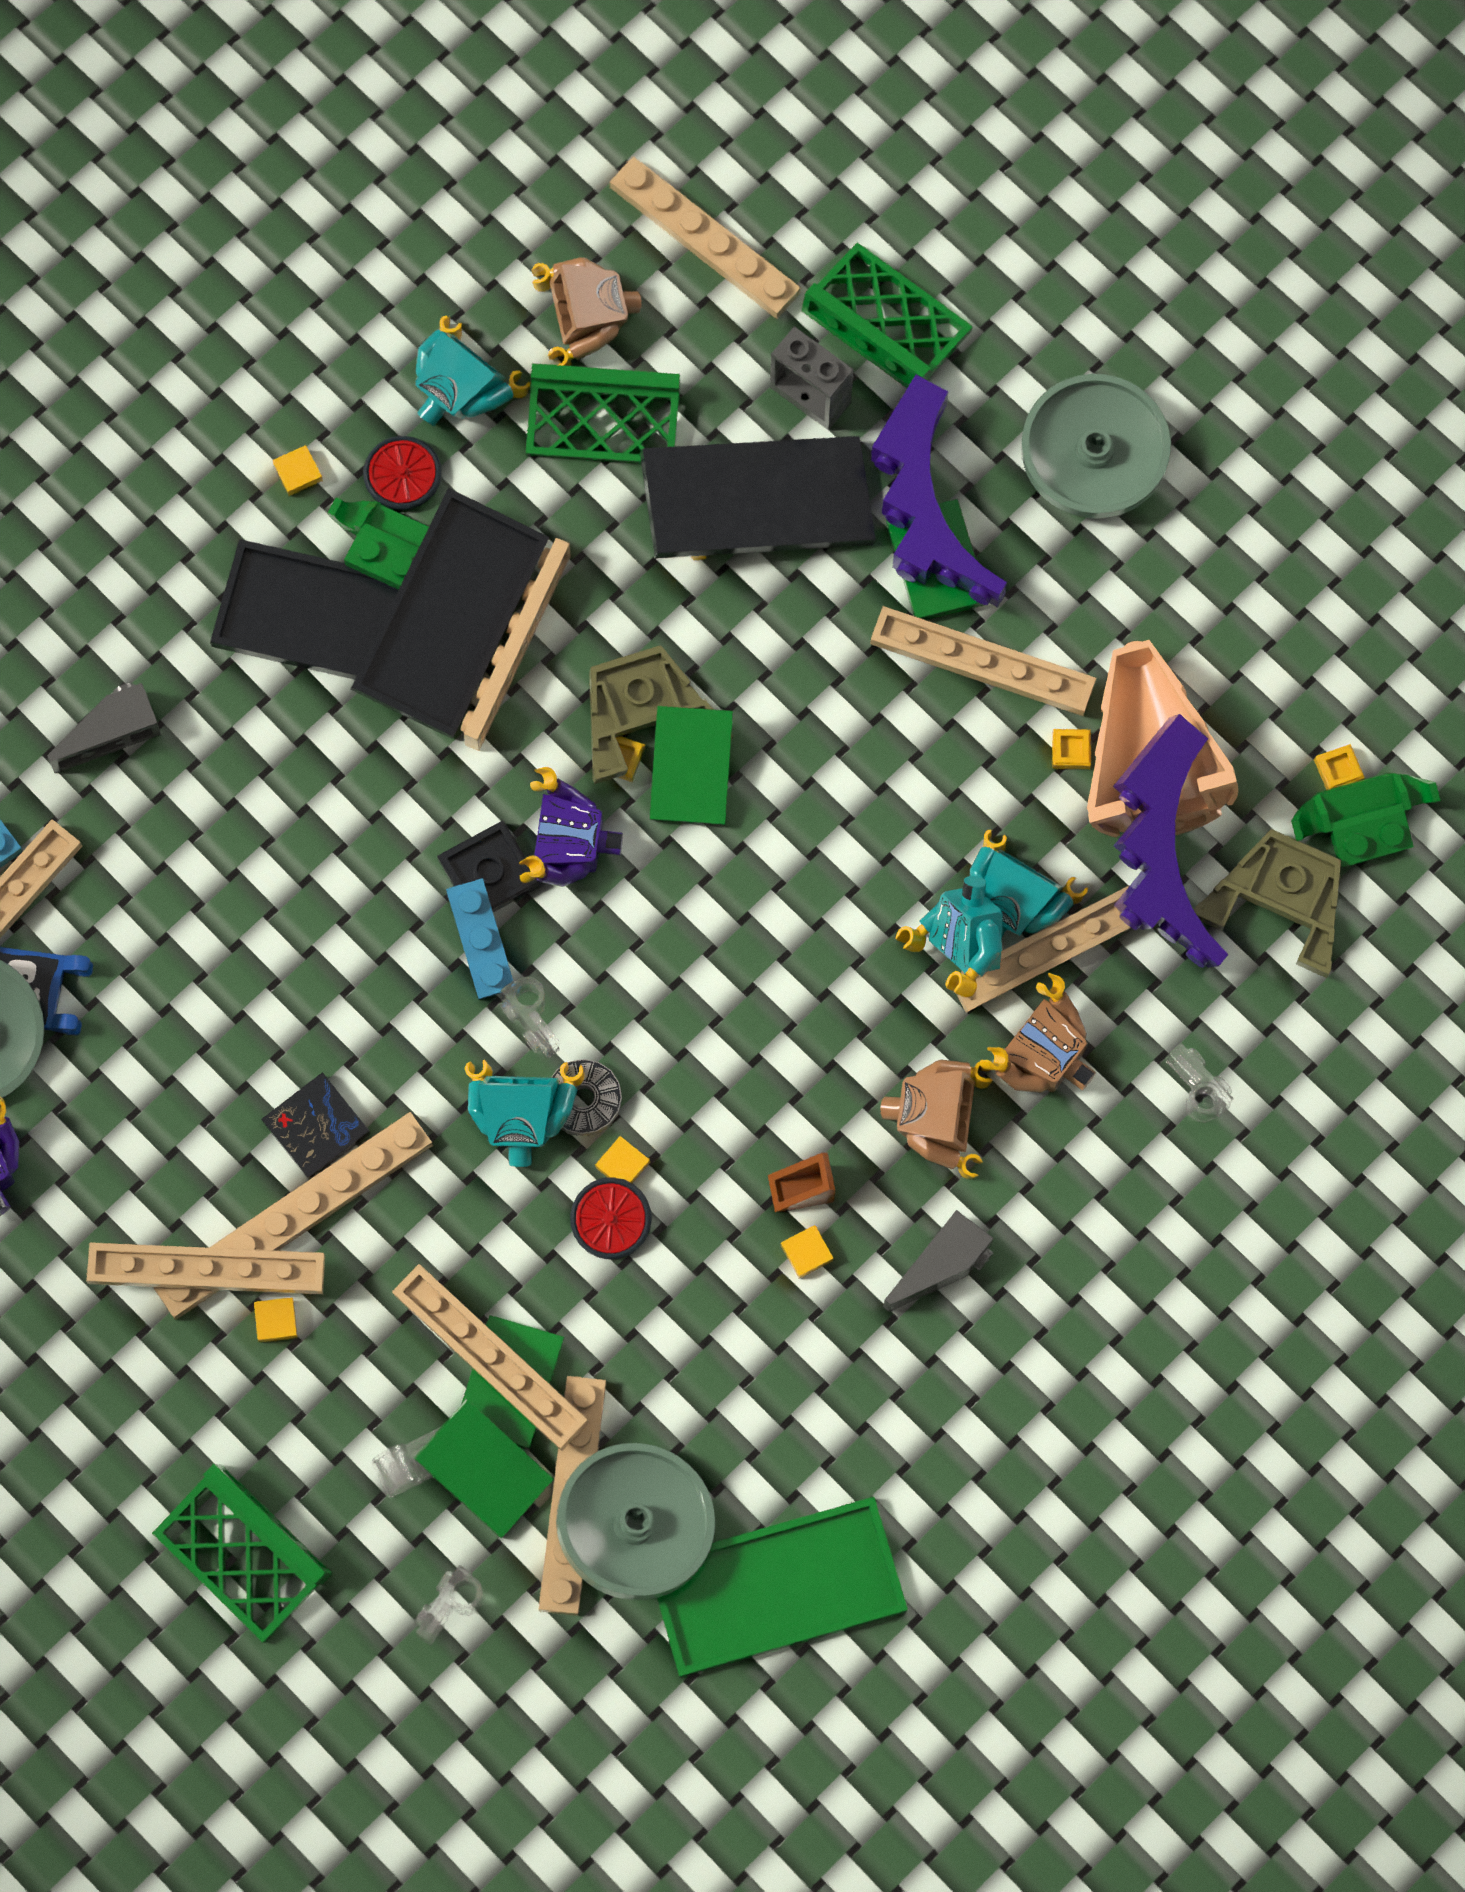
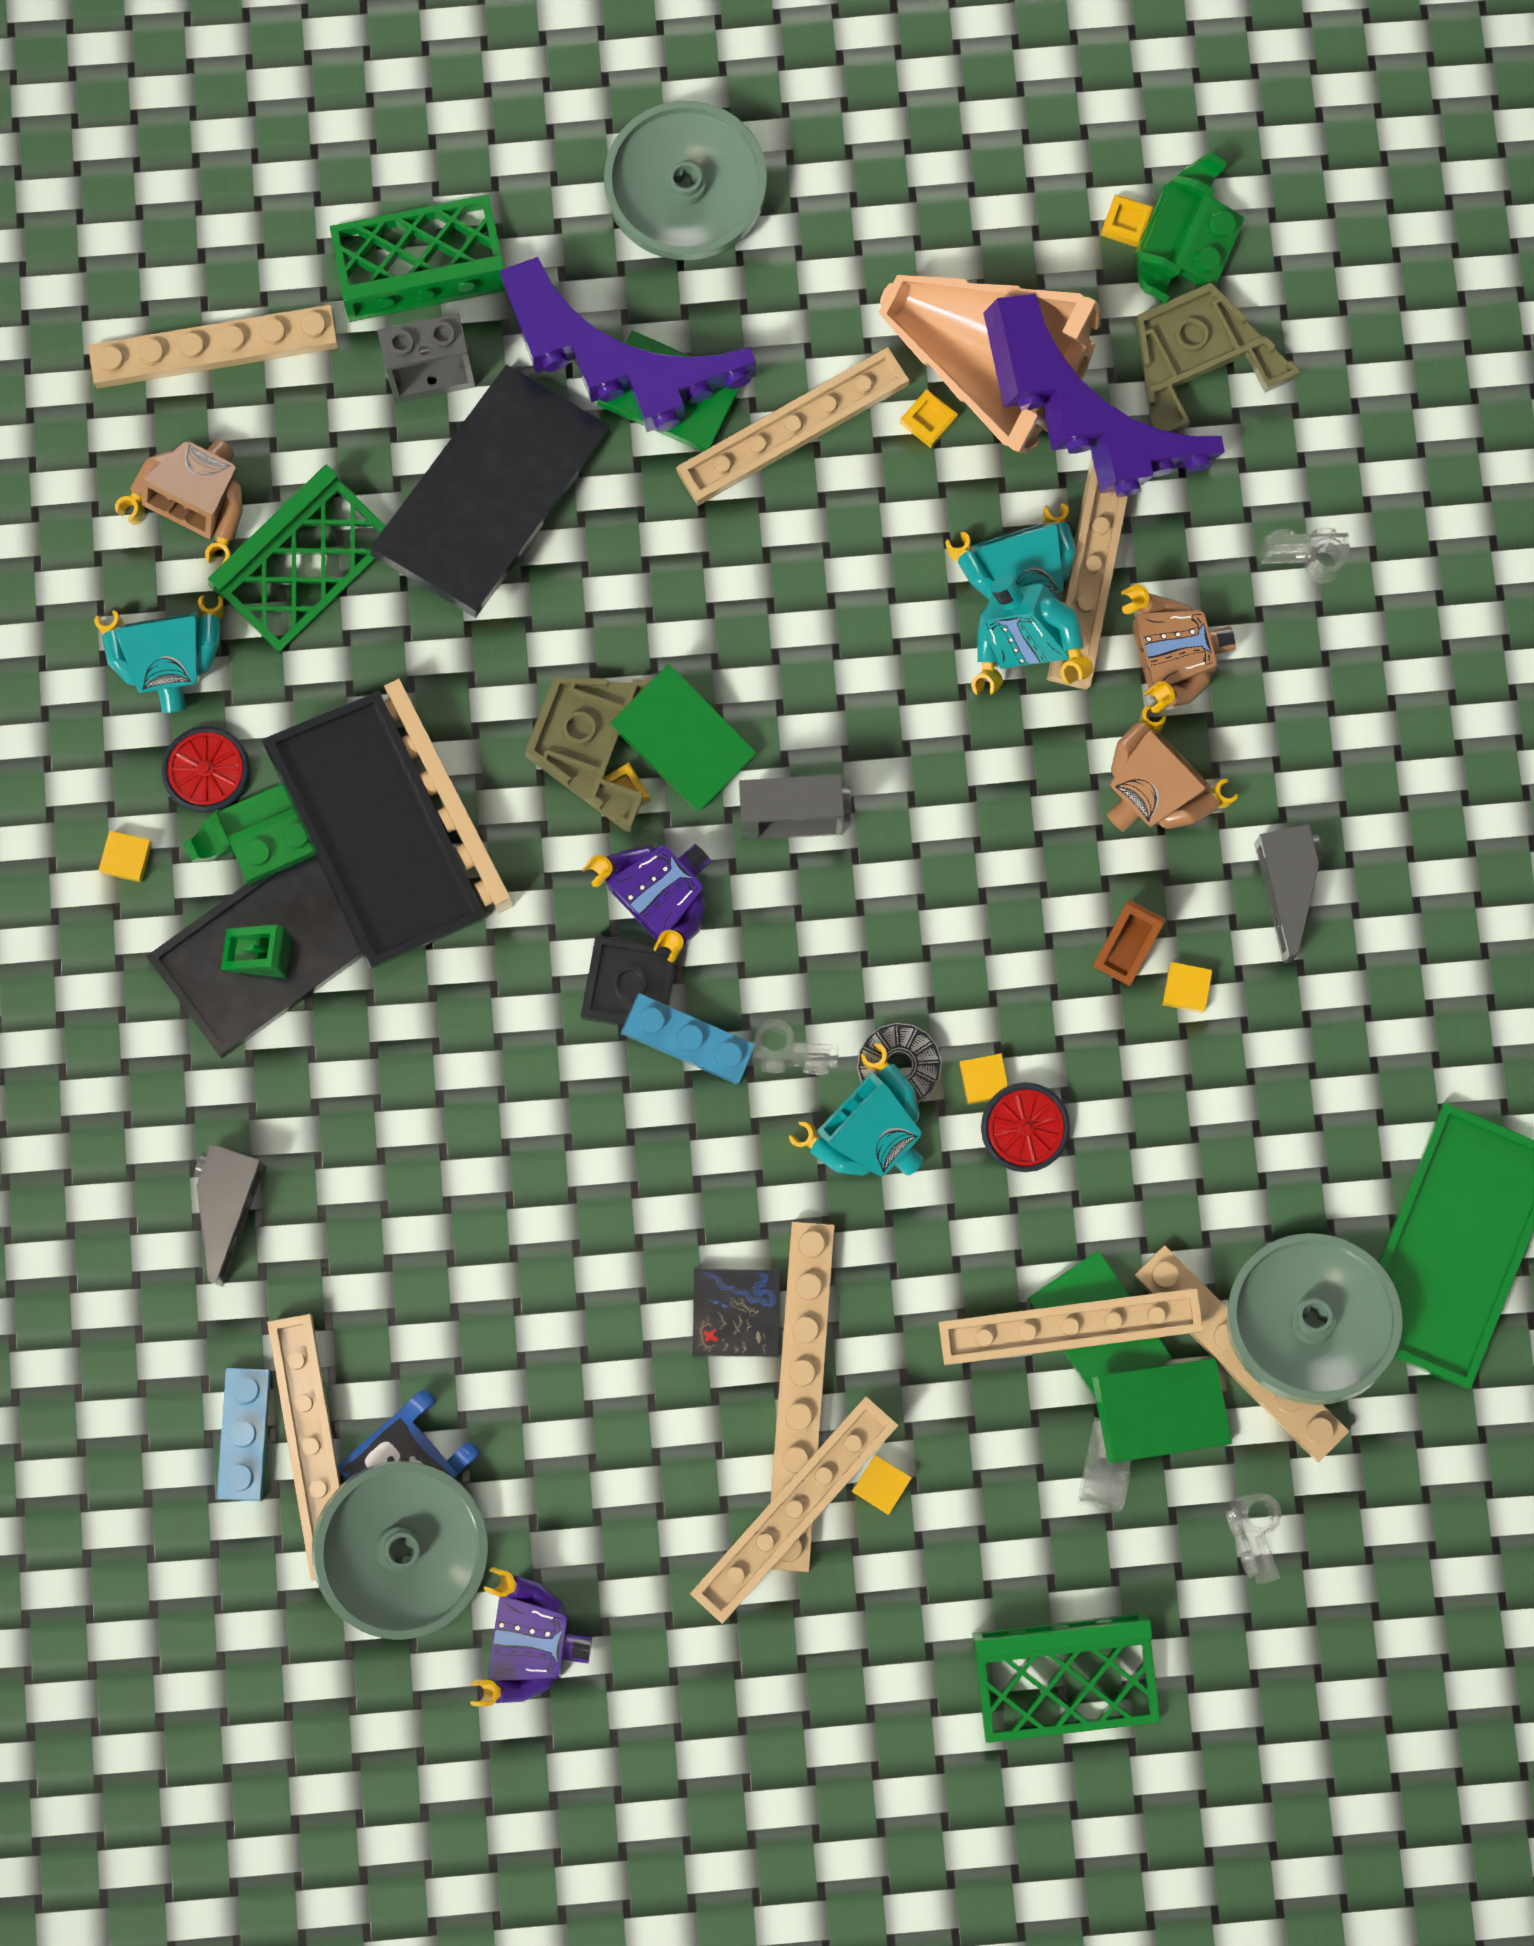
camera: 50 degrees left, 5 degrees up
none -> green slope [221,924,293,979]
none -> dark grey window [739,774,852,841]

